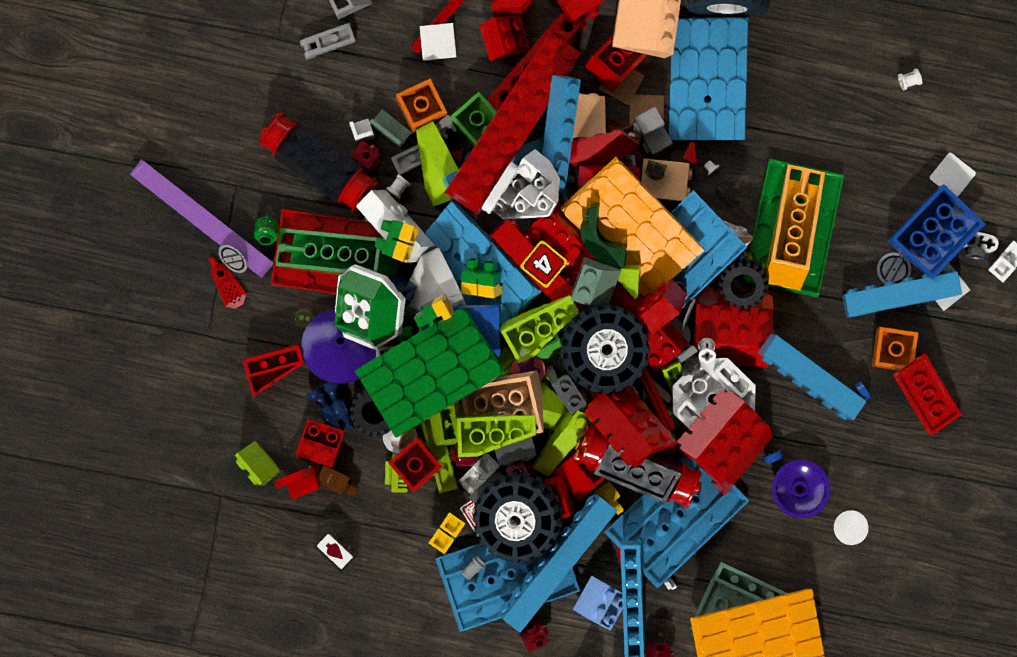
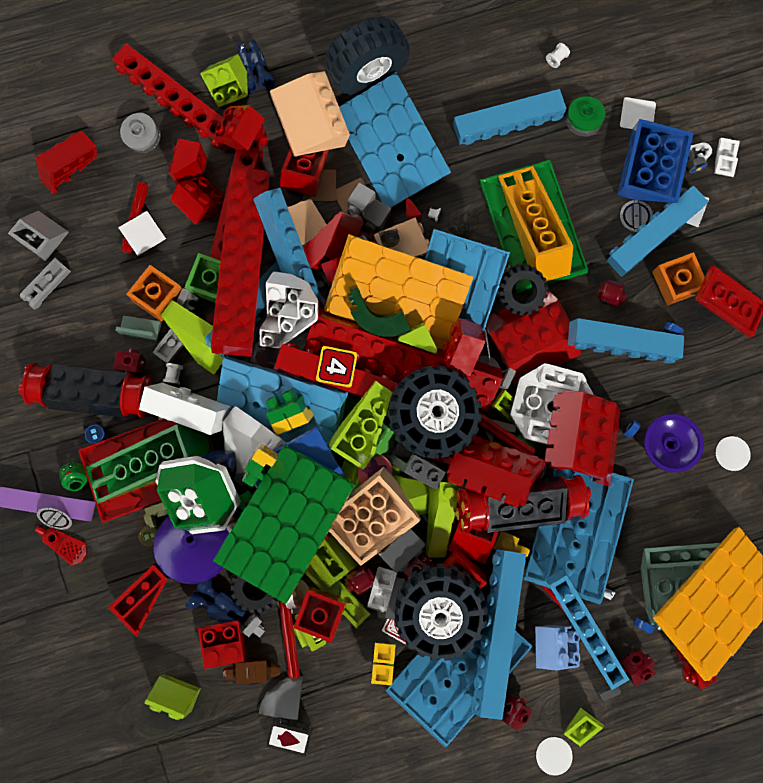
camera: 30 degrees left, 5 degrees down
red panel [274,467,321,499] -> none
white panel [349,119,375,143] -> none
hips [375,220,420,263] -> none
lime wedge [457,414,536,457] -> none
light grey pin [461,556,486,580] -> none
white beam [482,162,519,214] -> none
sand green slope [571,257,621,306] -> none
clear smoke plate [680,356,701,376] -> none
white bush [698,338,716,363] -> none
none -> dark blue tile [85,425,106,444]
none -> olive bracket [144,502,168,528]
none -> light grey tile [241,612,265,637]
none -> dark grey brick [259,675,303,720]
none -> red axle [279,601,300,679]
none -> dark azure brick [453,89,566,145]
none -> green piece [566,96,605,136]
none -> dark red head [597,280,627,307]
none -> blue tile [634,617,655,633]

